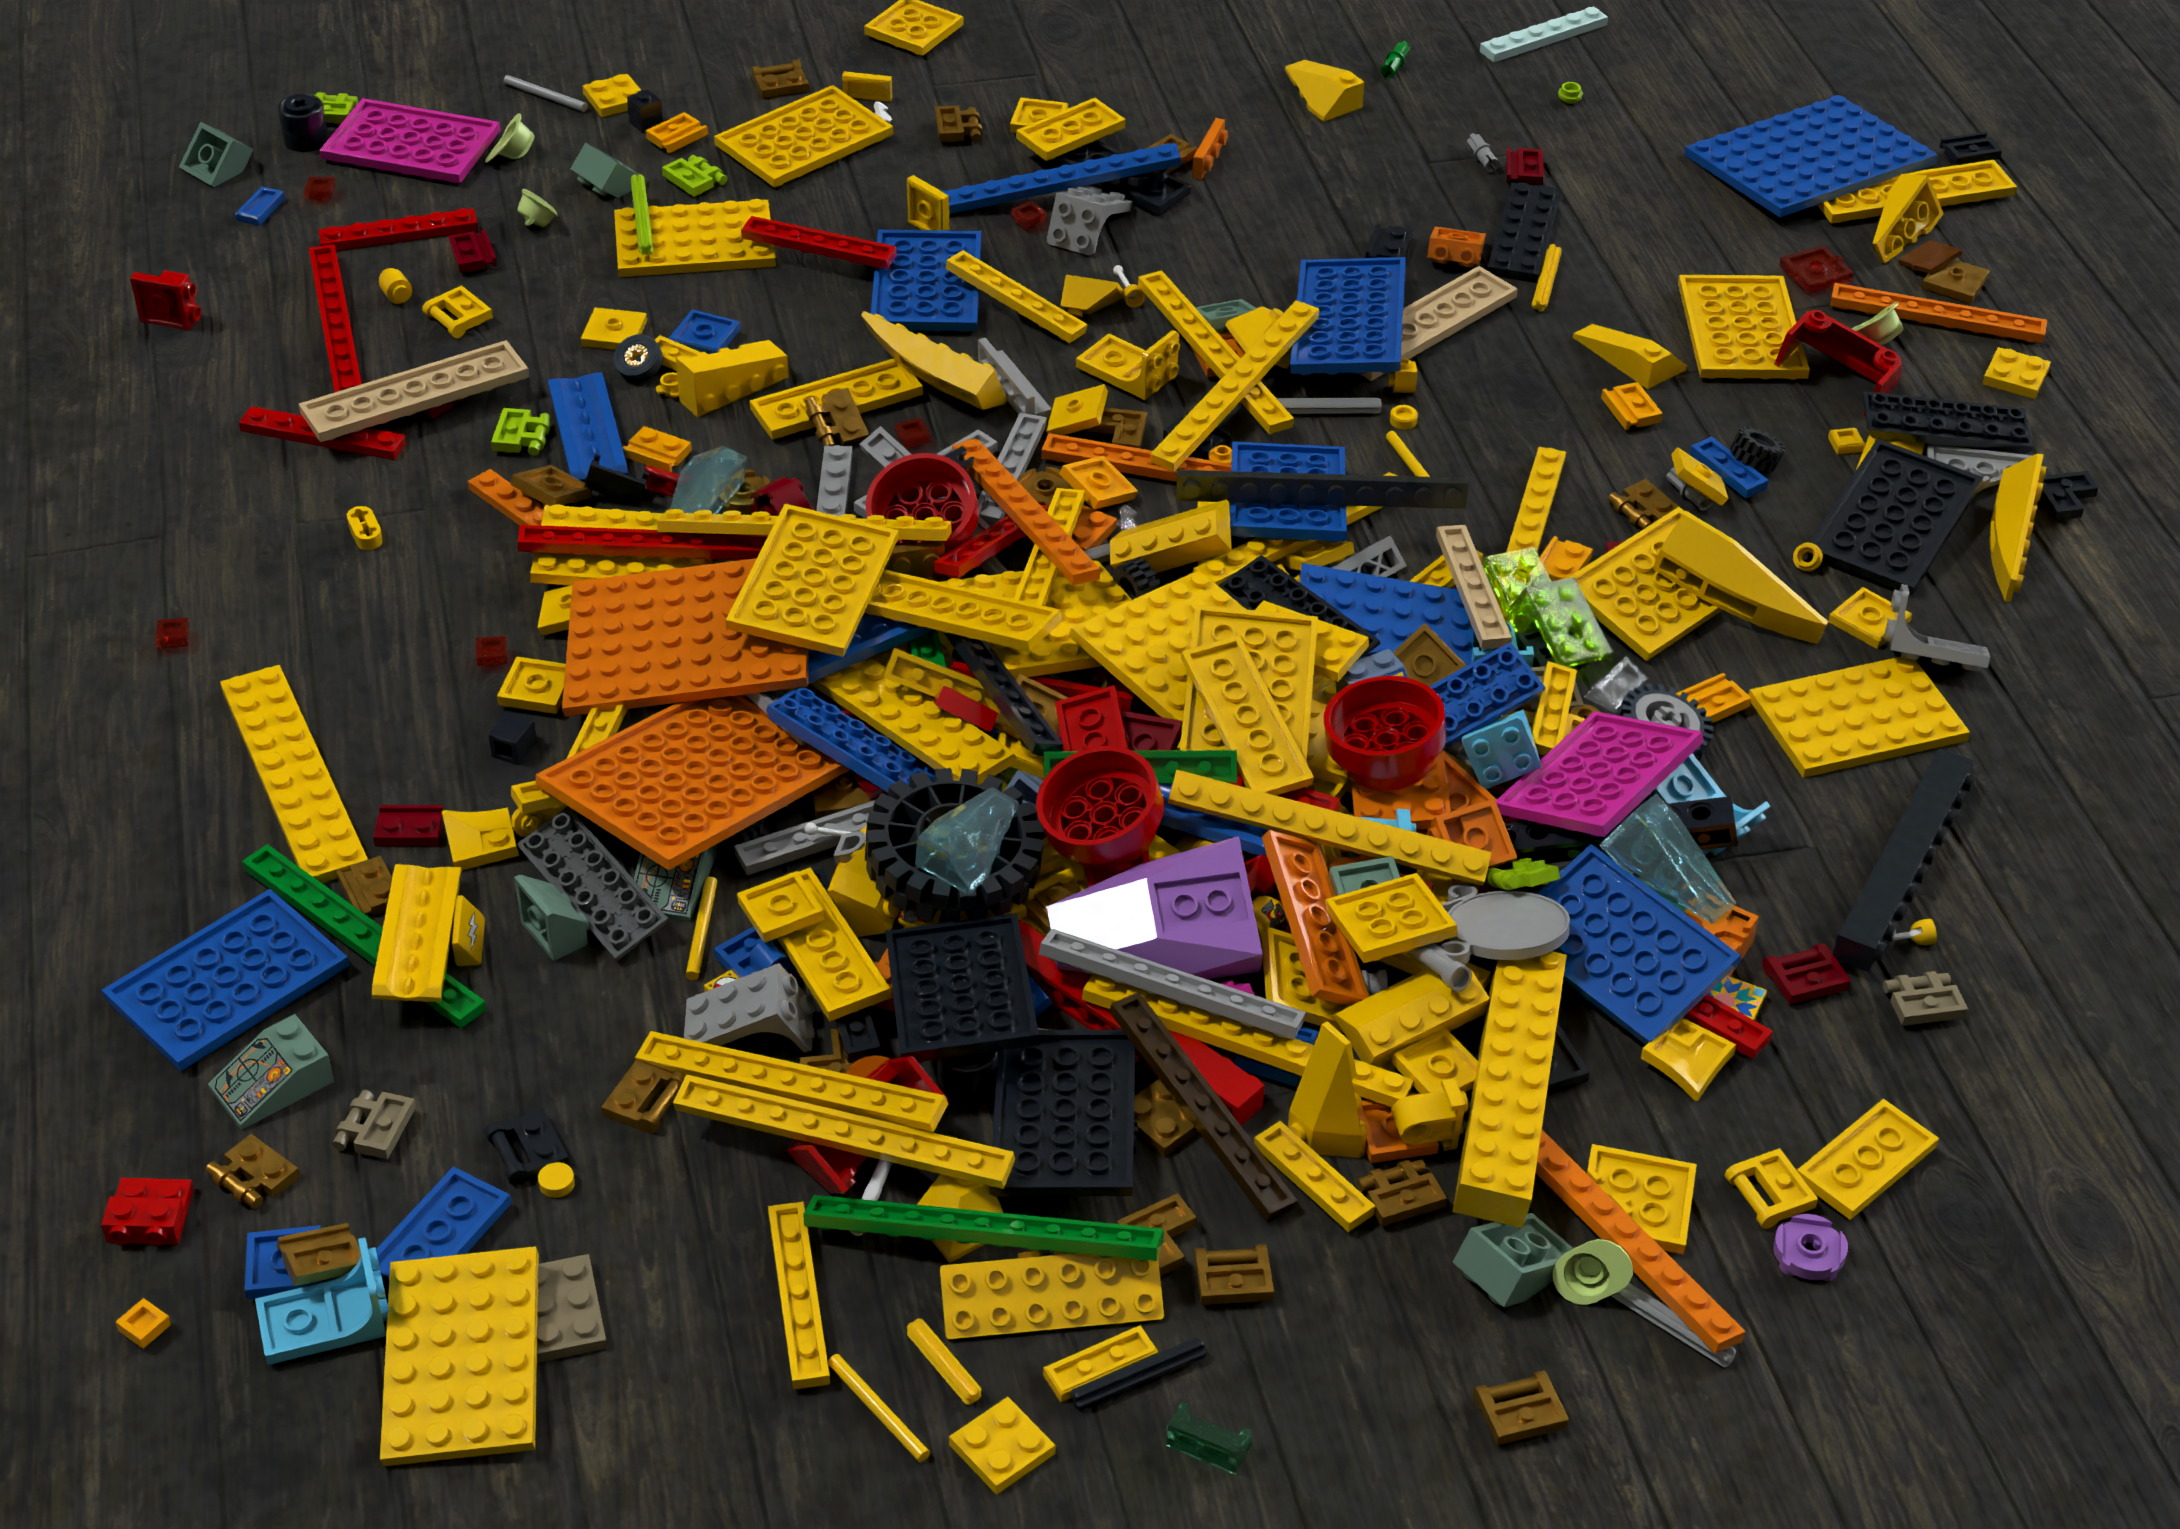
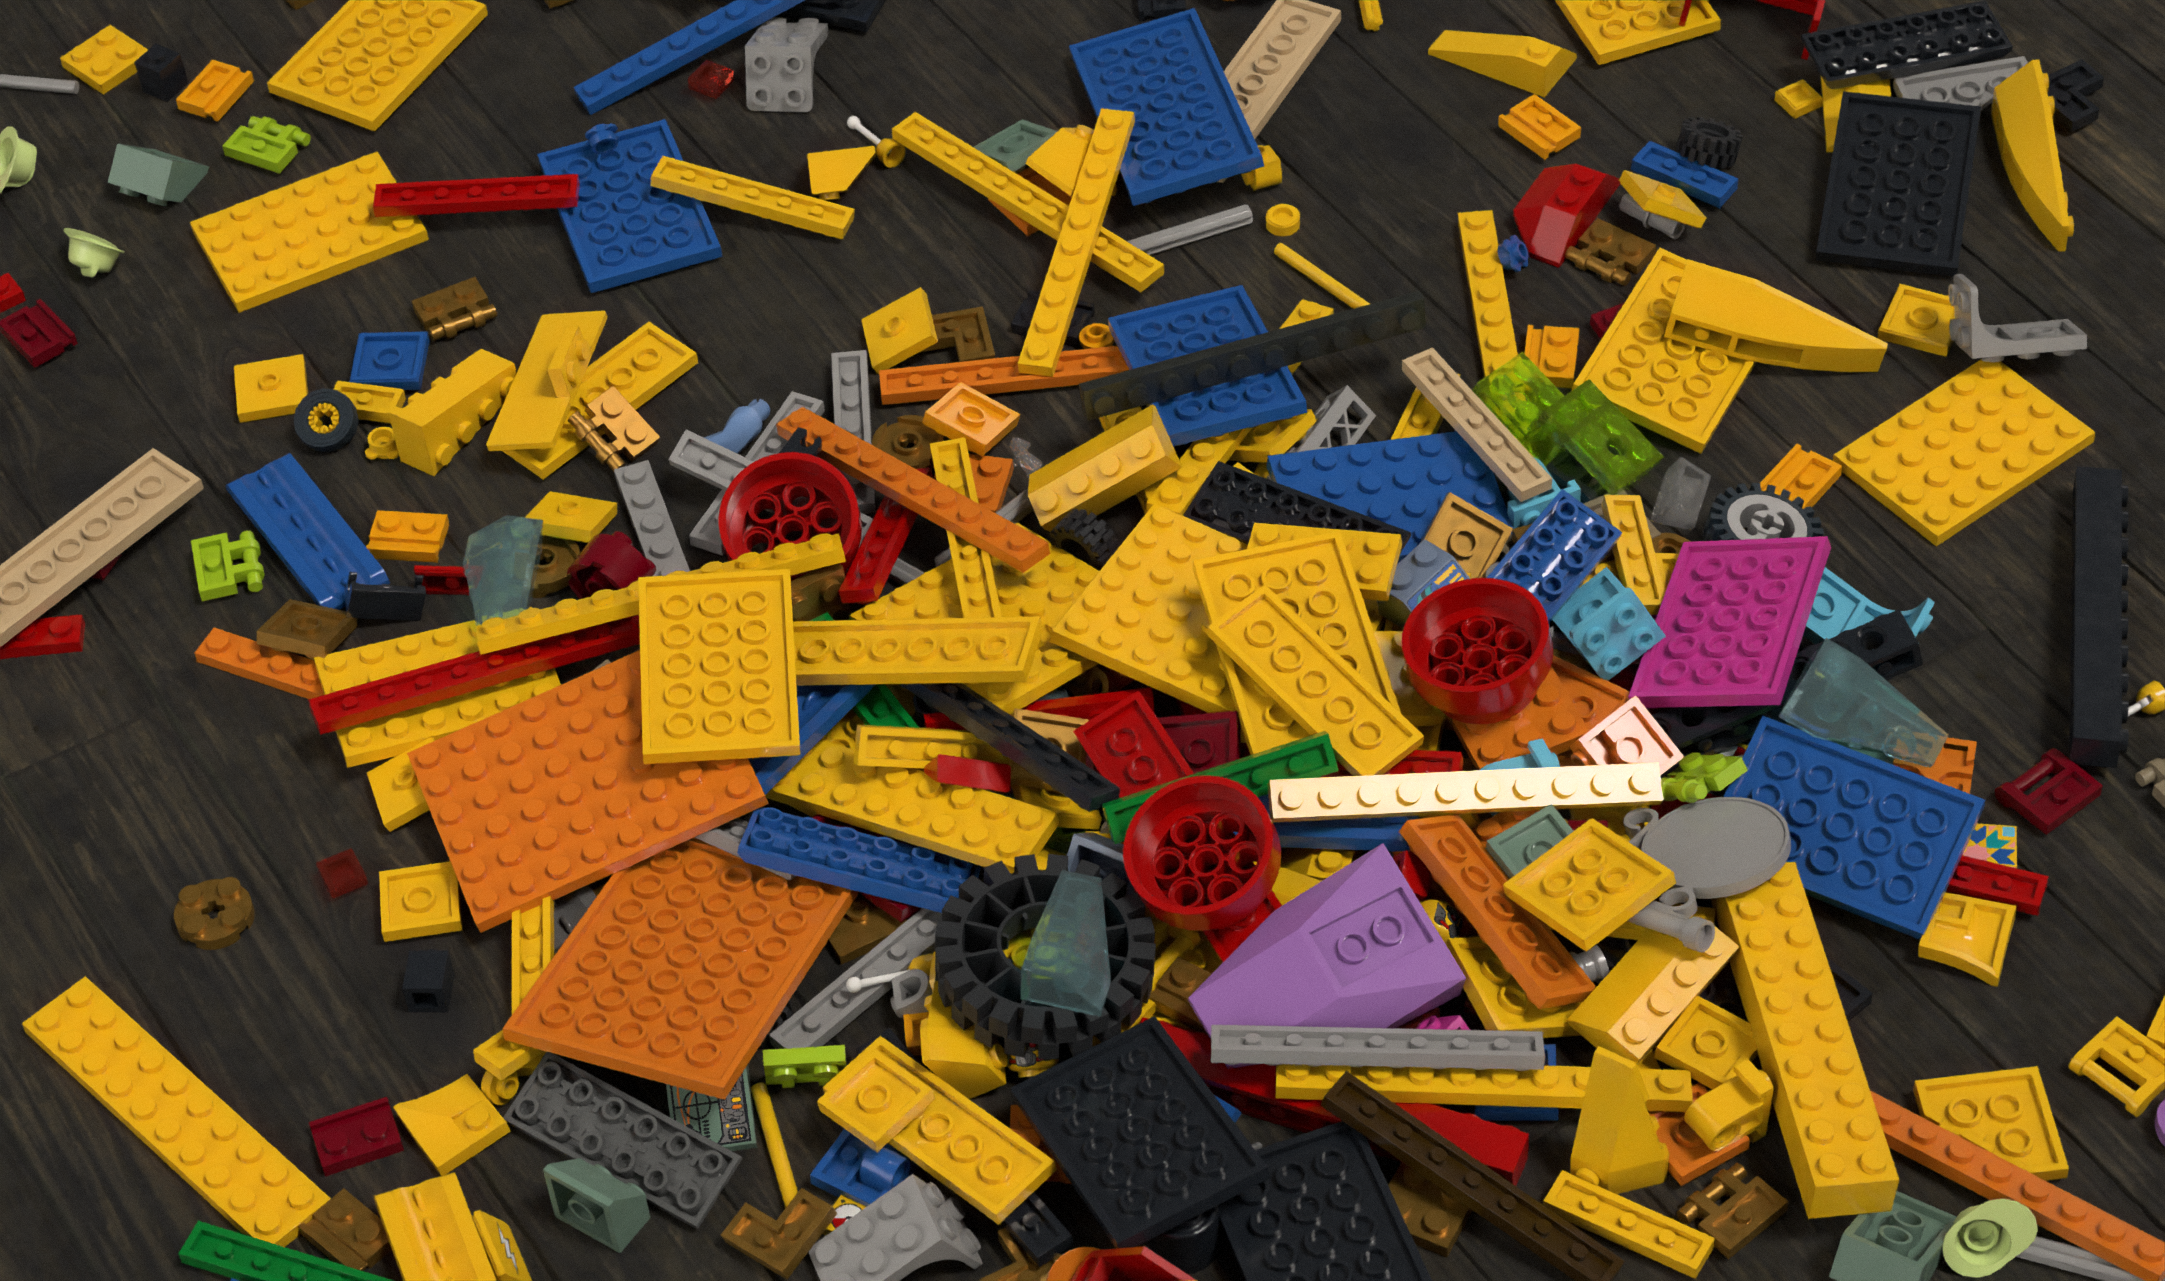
camera: 15 degrees left, 5 degrees up
yellow beam [347,506,383,550] -> none
yellow plate [422,286,493,338] -> none
lime axle [630,174,653,255] -> none
yellow wedge [861,311,1007,410] -> none
clear red plate [895,417,931,448] -> none
yellow tile [907,175,950,231] -> none
light grey fence [978,338,1052,419] -> none
yellow bracket [1076,330,1180,400] -> none
yellow plate [1793,543,1823,572] -> none
none -> pearl gold plate [174,877,255,950]
none -> pearl gold plate [411,277,497,341]
none -> yellow bracket [486,311,608,452]
none -> yellow plate [522,491,617,543]
none -> blue plate [585,124,619,154]
none -> medium blue arm [703,399,770,454]
none -> pearl gold plate [721,1188,837,1279]
none -> lime plate [763,1045,846,1088]
none -> blue plate [1498,235,1528,272]
none -> red wedge [1513,163,1620,268]

